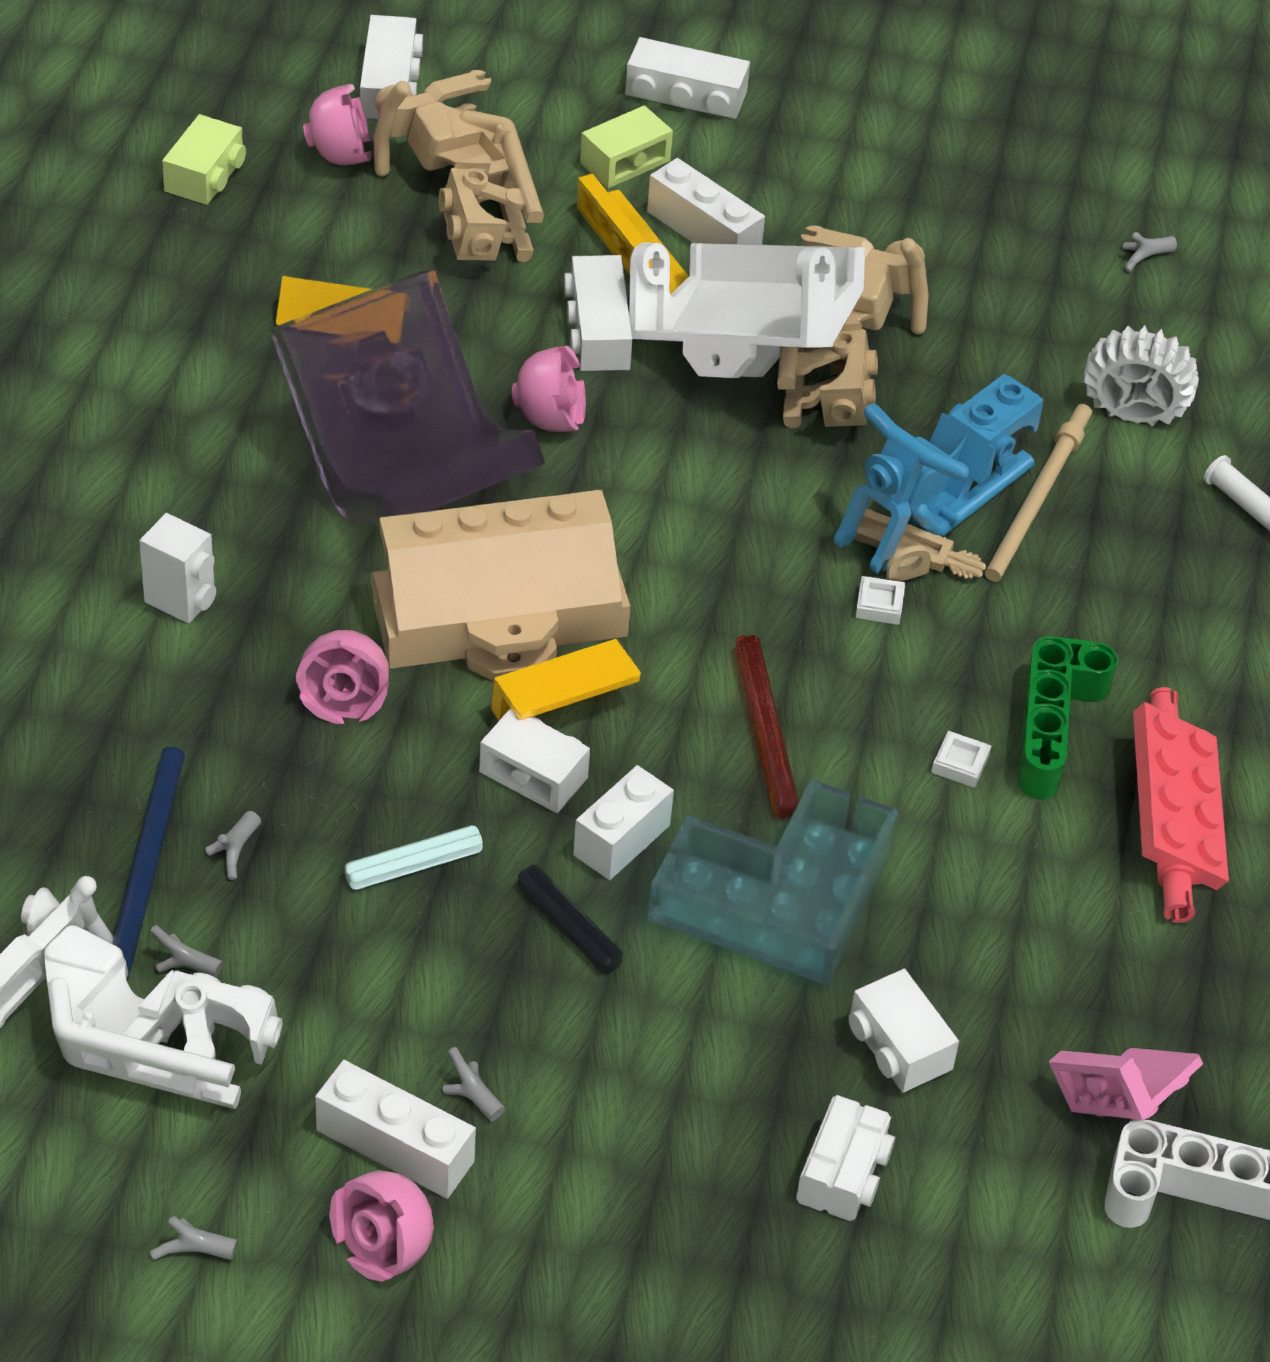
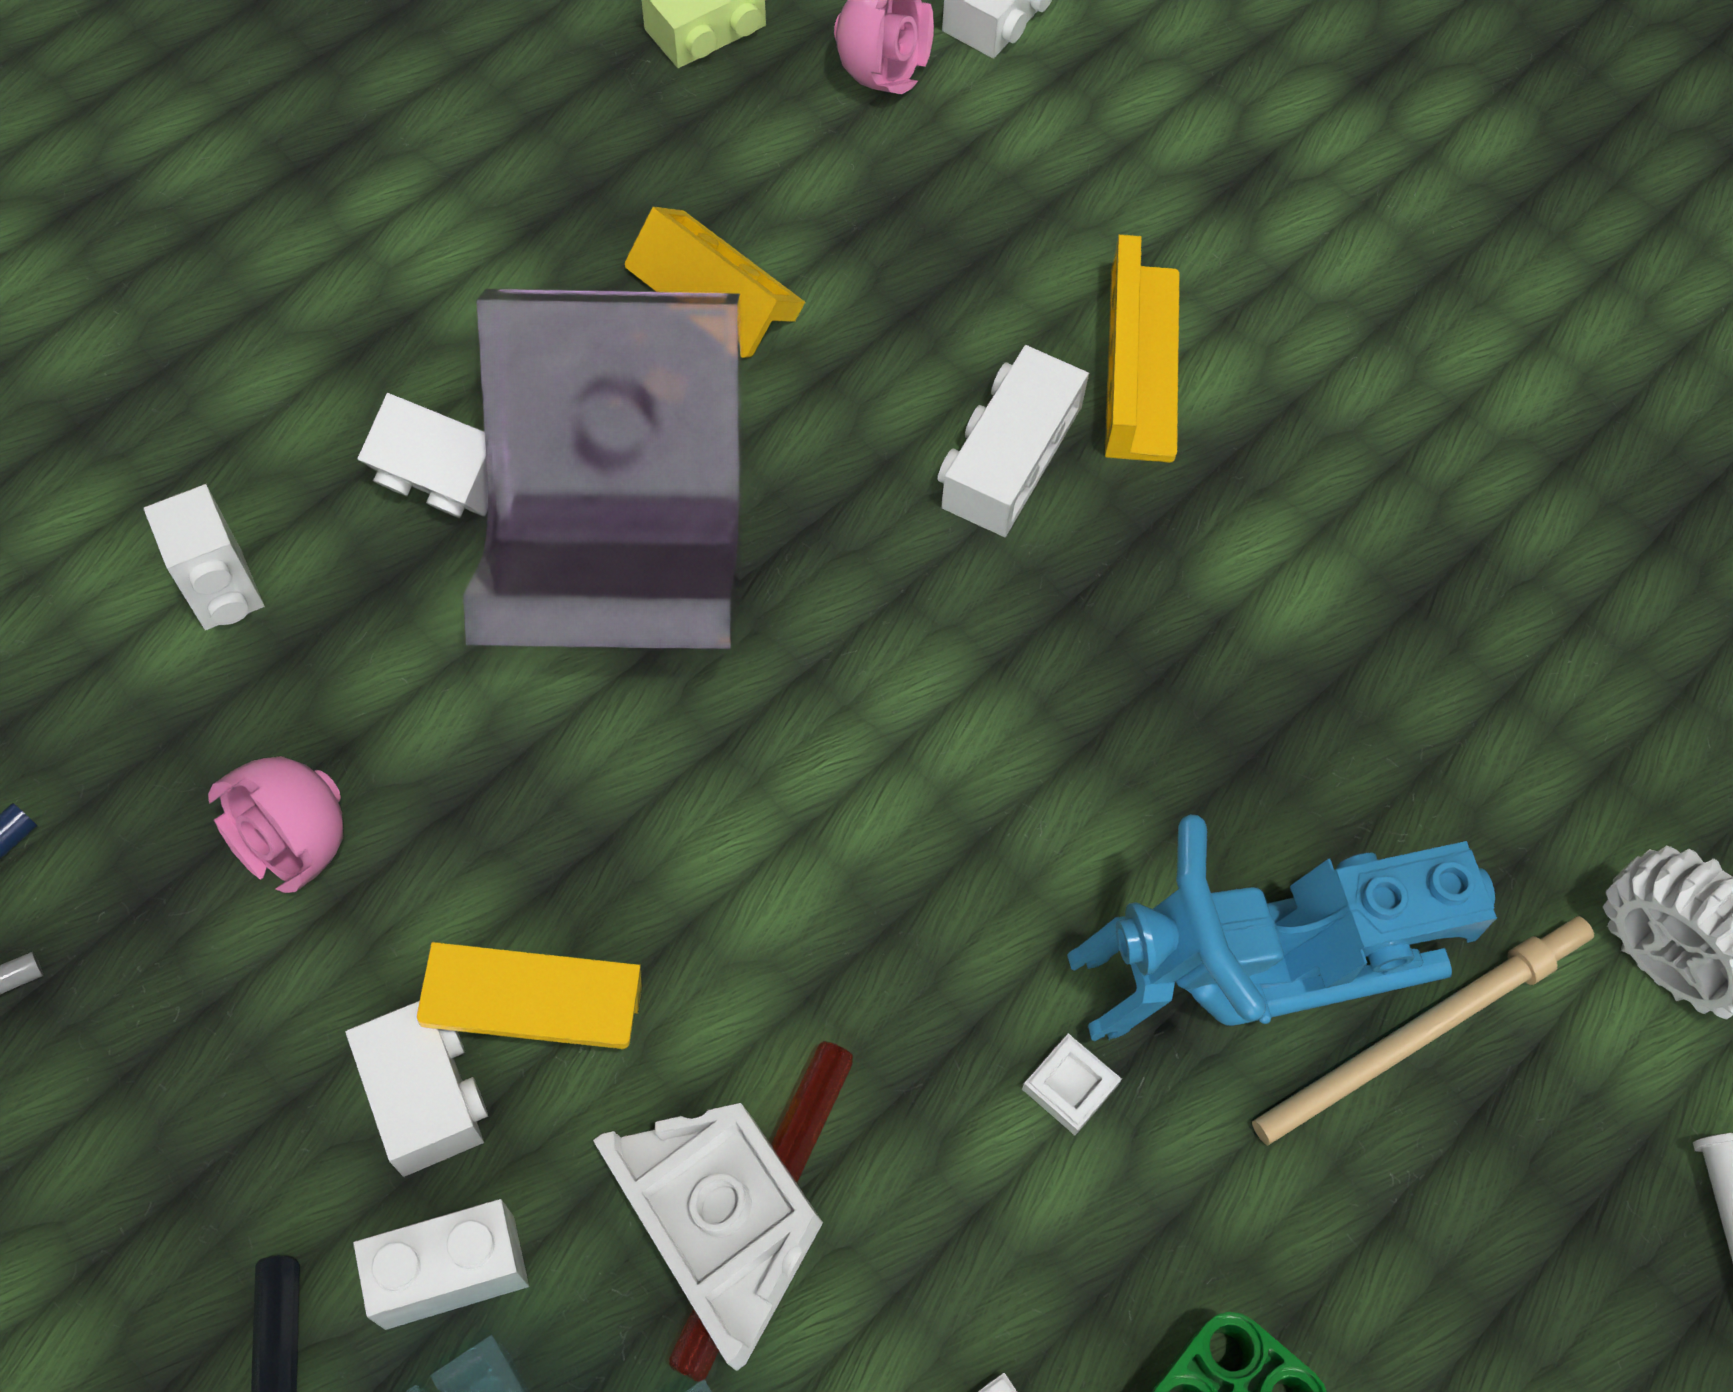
camera: 35 degrees right, 15 degrees up
light aqua axle [345,825,483,890] -> none
tan piece [371,490,630,682] -> none
tan piece [374,70,544,262] -> none
bright pink cylinder [512,346,586,432] -> none
yellowish green brick [580,105,673,189] -> none
white brick [625,37,750,119] -> none
white piece [629,242,865,378] -> none
white brick [647,158,765,245] -> none
tan piece [777,225,929,429] -> none
tan piece [854,509,986,582] -> none
none -> white brick [358,393,514,518]
none -> white wing [593,1103,823,1371]

